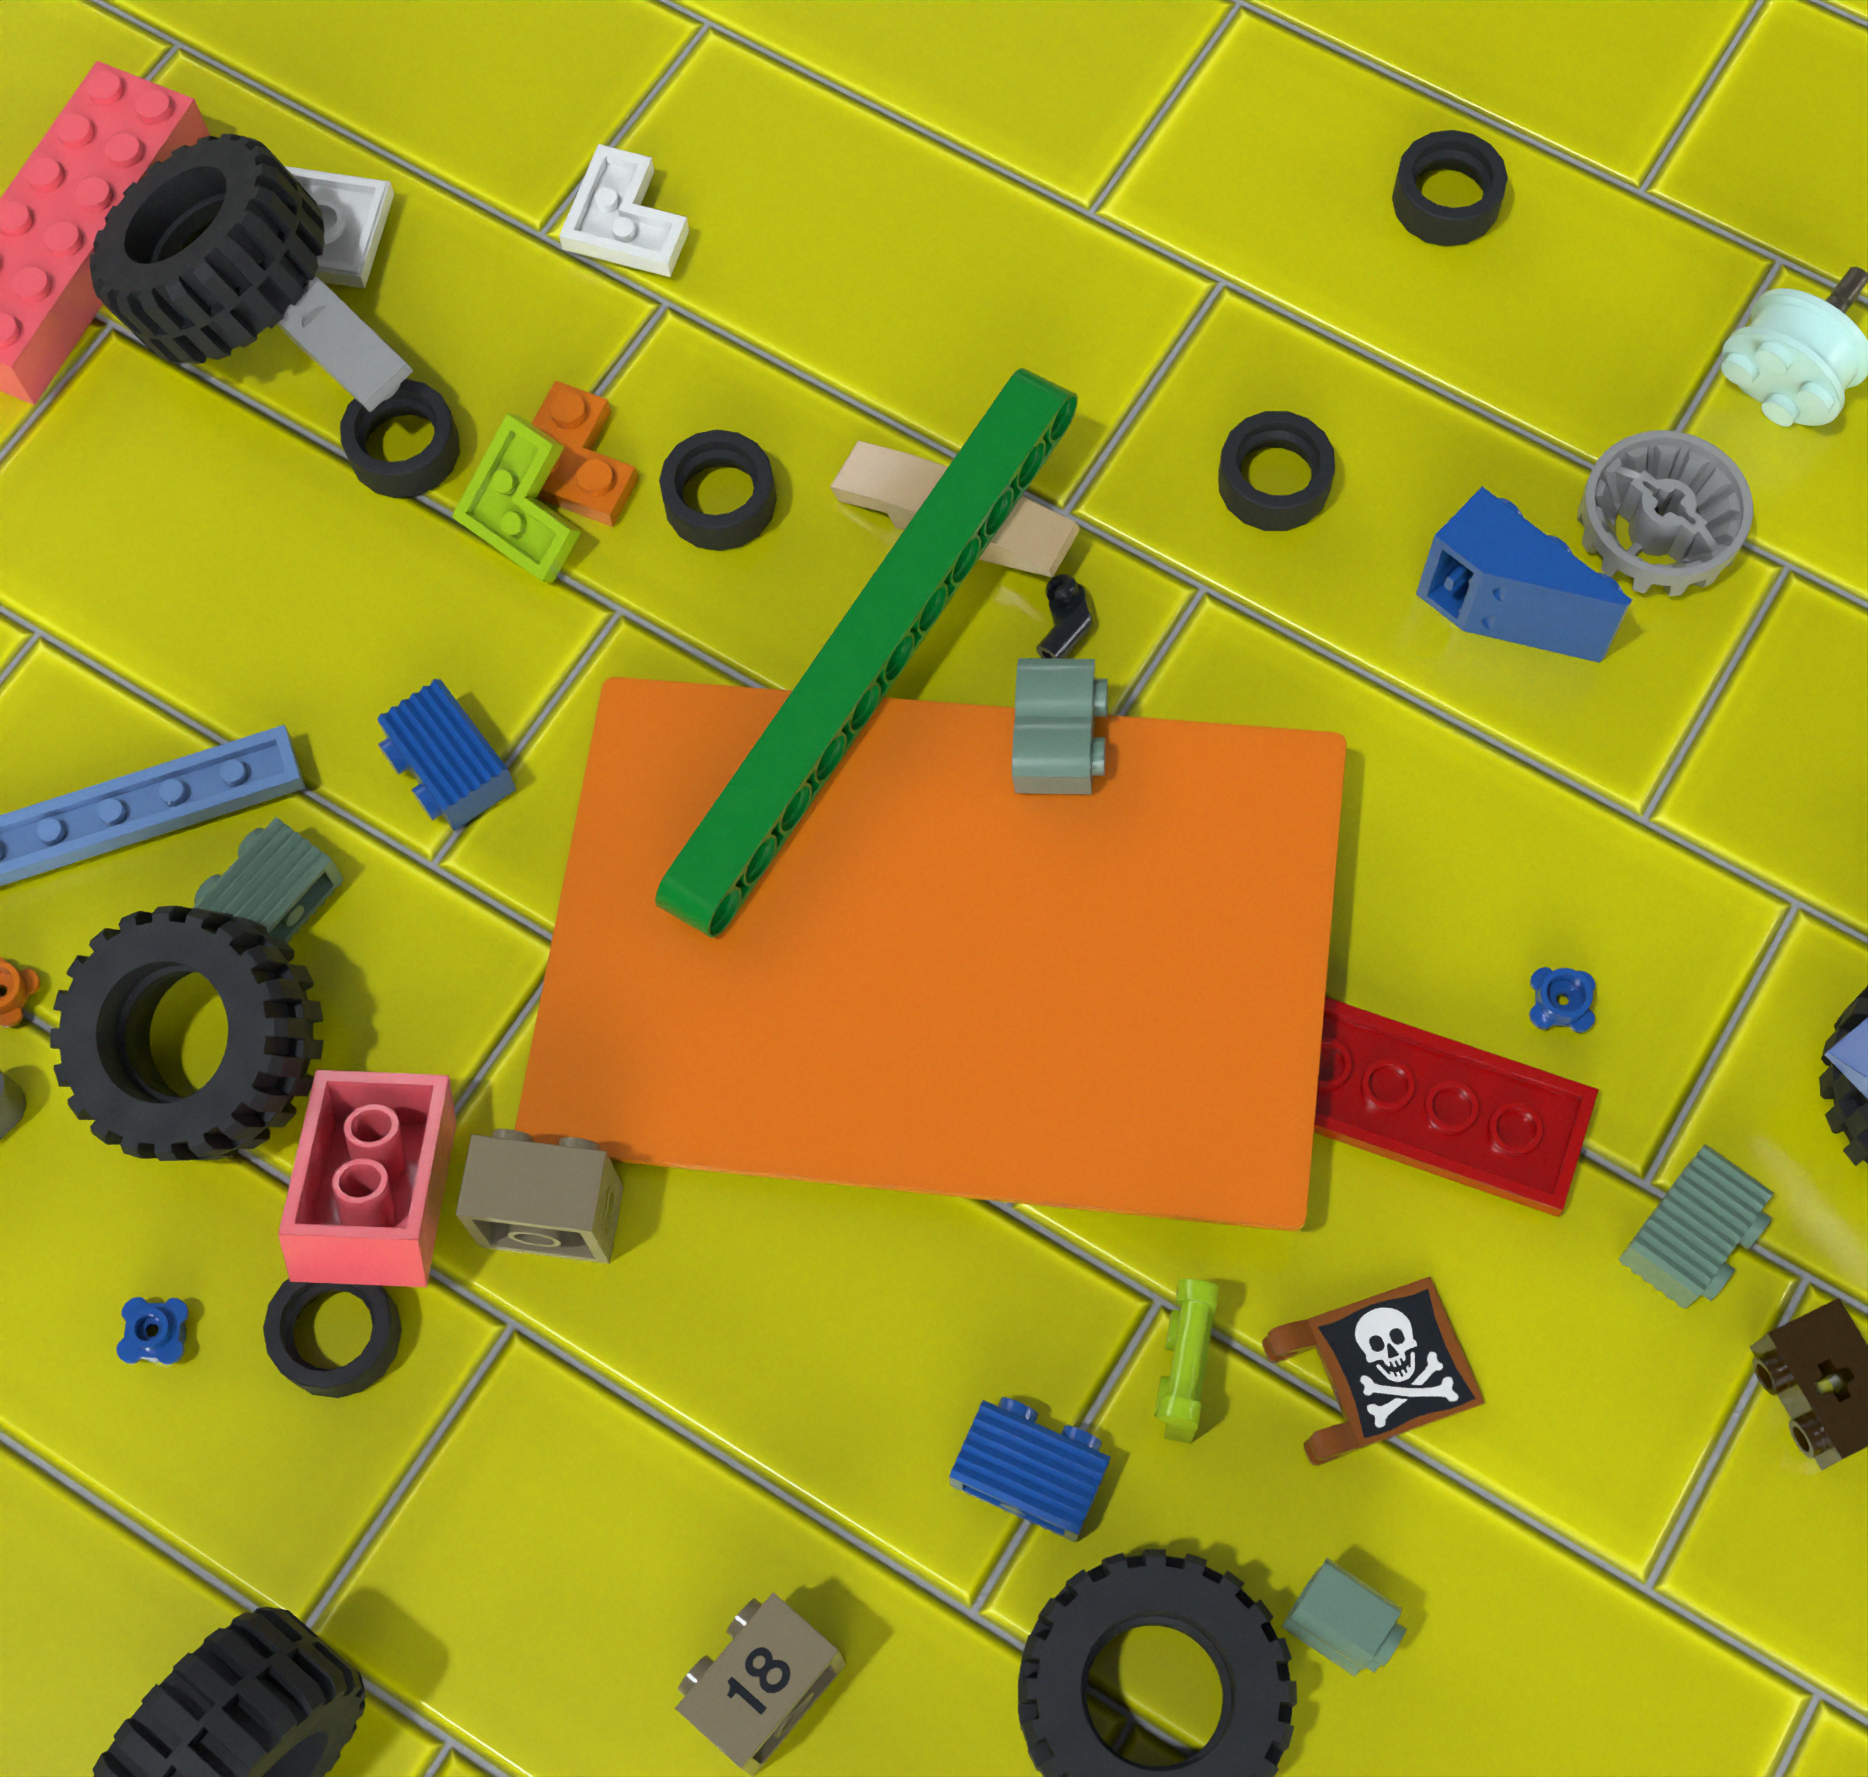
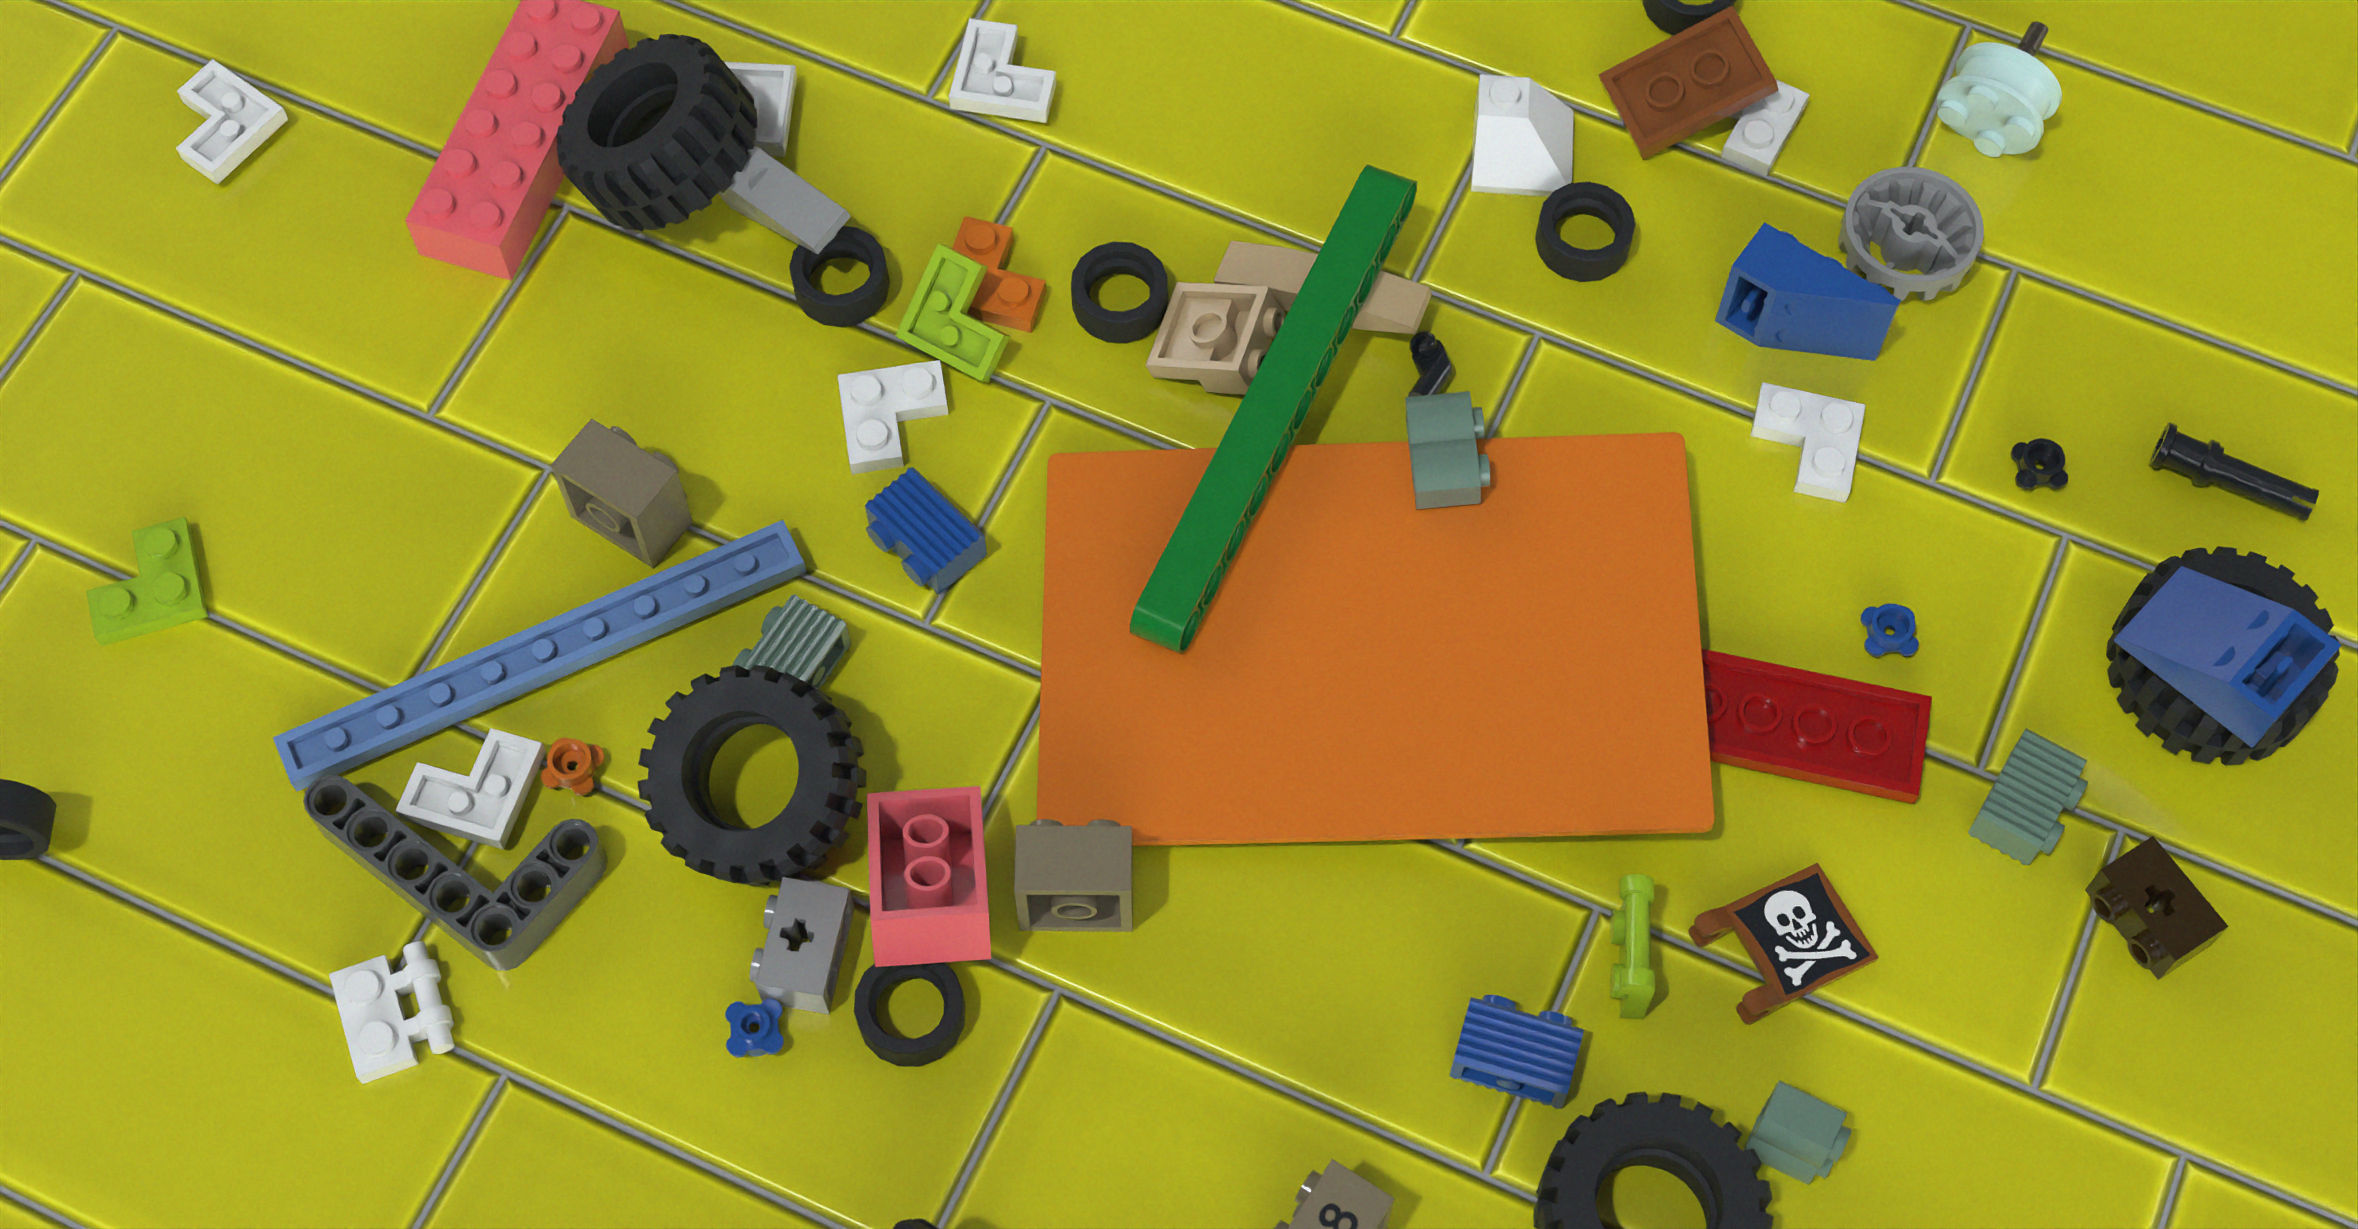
camera: 10 degrees left, 5 degrees down
none -> dark tan brick [551,418,693,569]
none -> light grey brick [750,877,855,1014]
none -> white plate [837,360,948,474]
none -> tan plate [1146,282,1286,395]
none -> white slope [1471,74,1574,197]
none -> dark orange plate [1598,5,1779,160]
none -> white plate [1721,80,1810,177]
none -> white plate [1750,382,1865,503]
none -> black plate [2010,438,2068,490]

